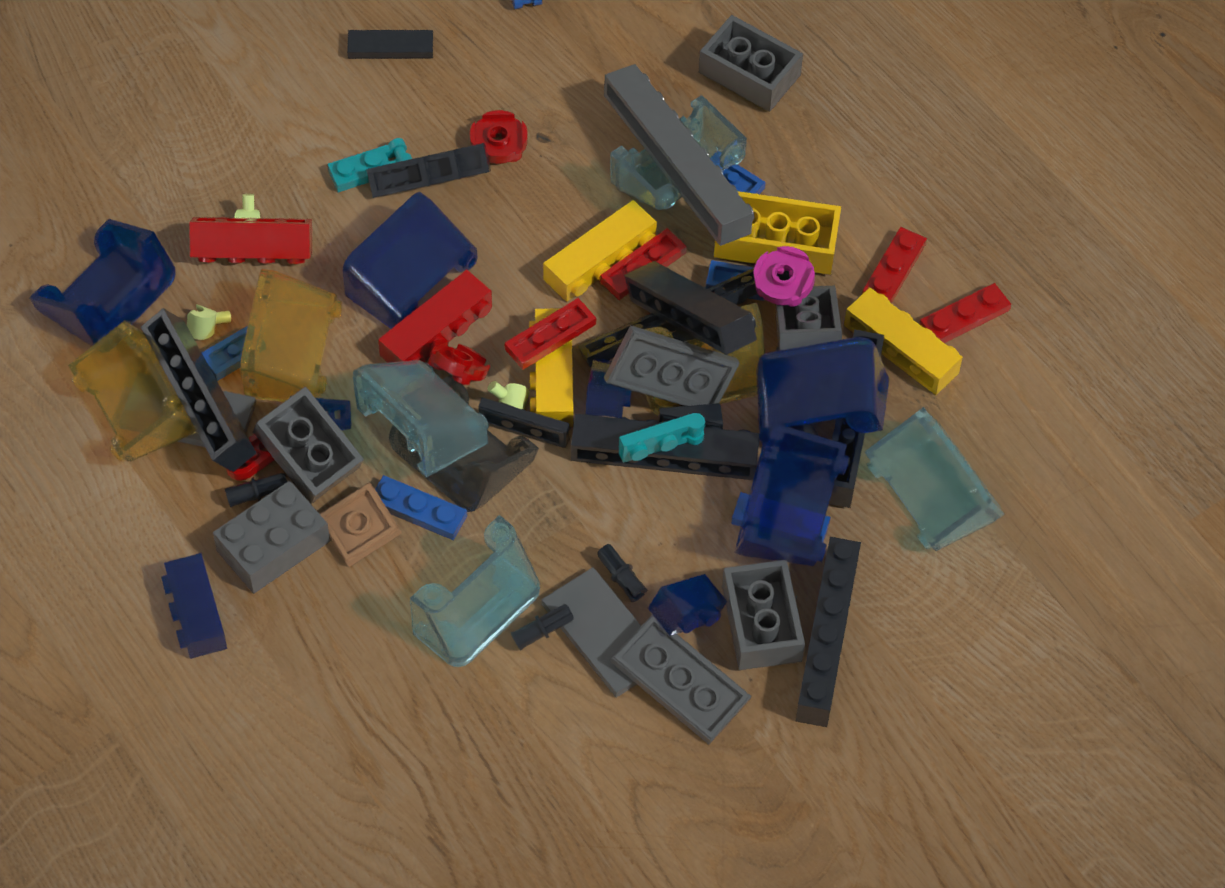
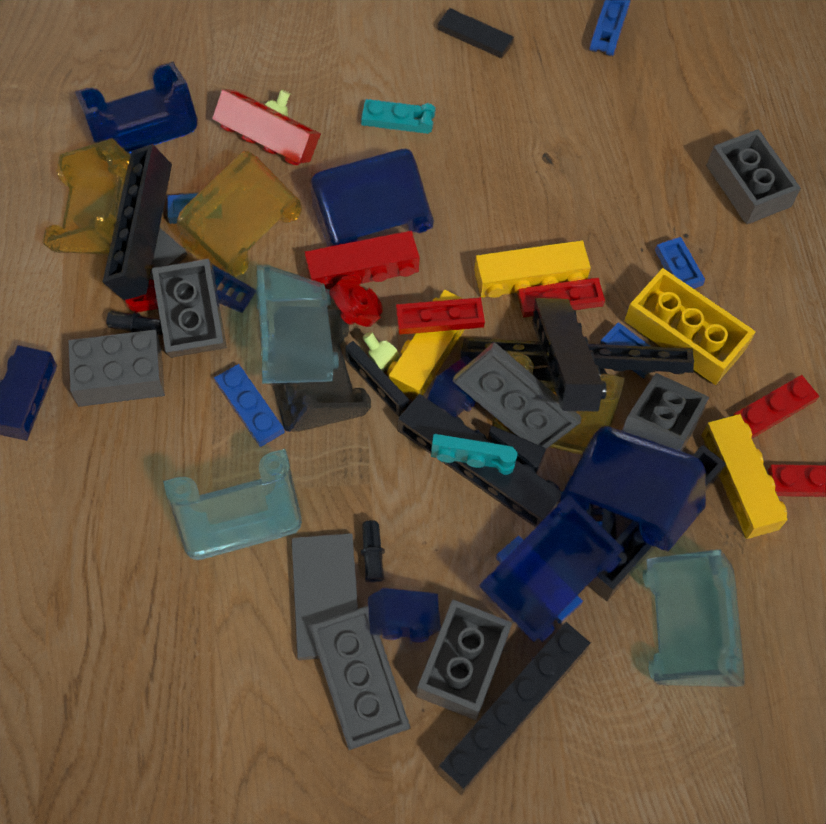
camera: 30 degrees right, 5 degrees up
yellowish green piece [187,304,231,340] -> none
medium nougat tile [320,482,402,567] -> none
black slope [366,143,491,198] -> none
red plate [470,110,528,164] -> none
black axle [511,604,574,651] -> none
dark grey brick [604,64,754,246] -> none
clear light blue windscreen [610,95,747,210] -> none
dark pink plate [754,246,815,306] -> none

